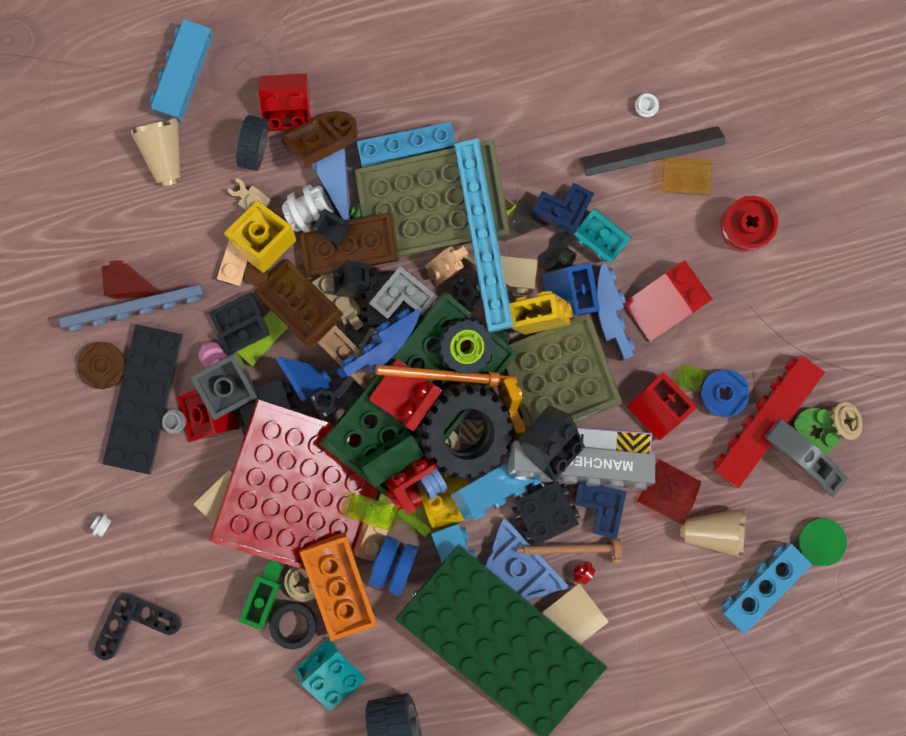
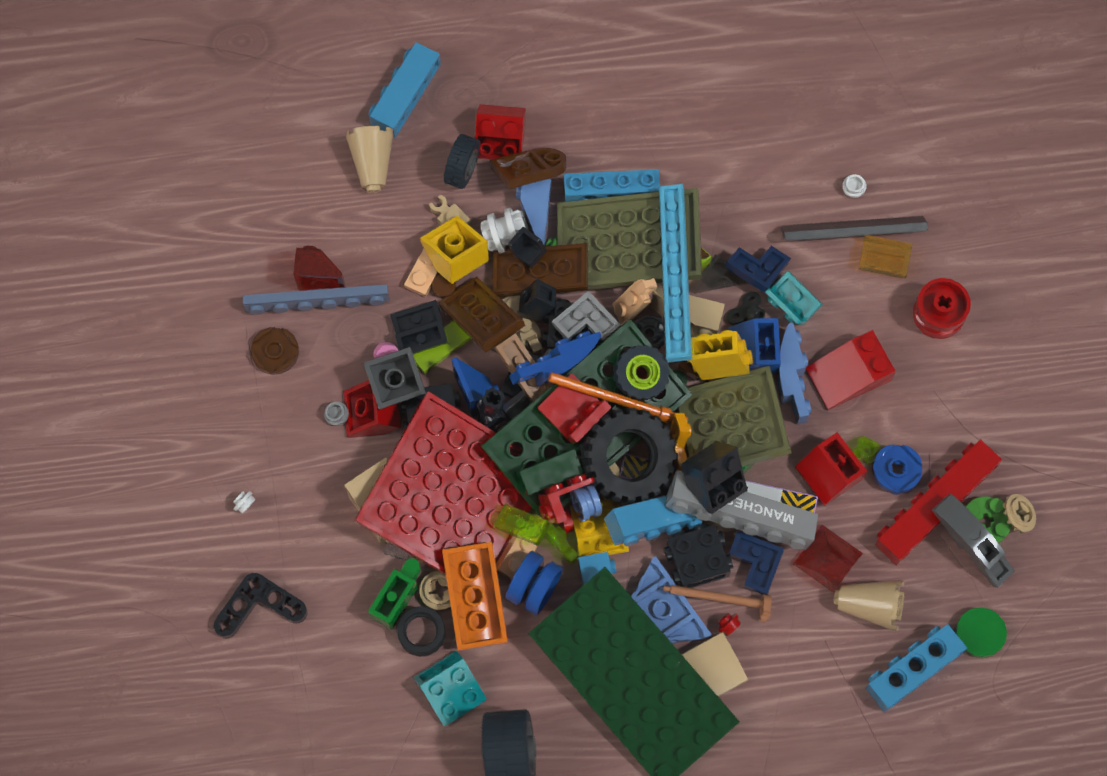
camera: 10 degrees right, 15 degrees down
black plate [103,324,184,475] -> none

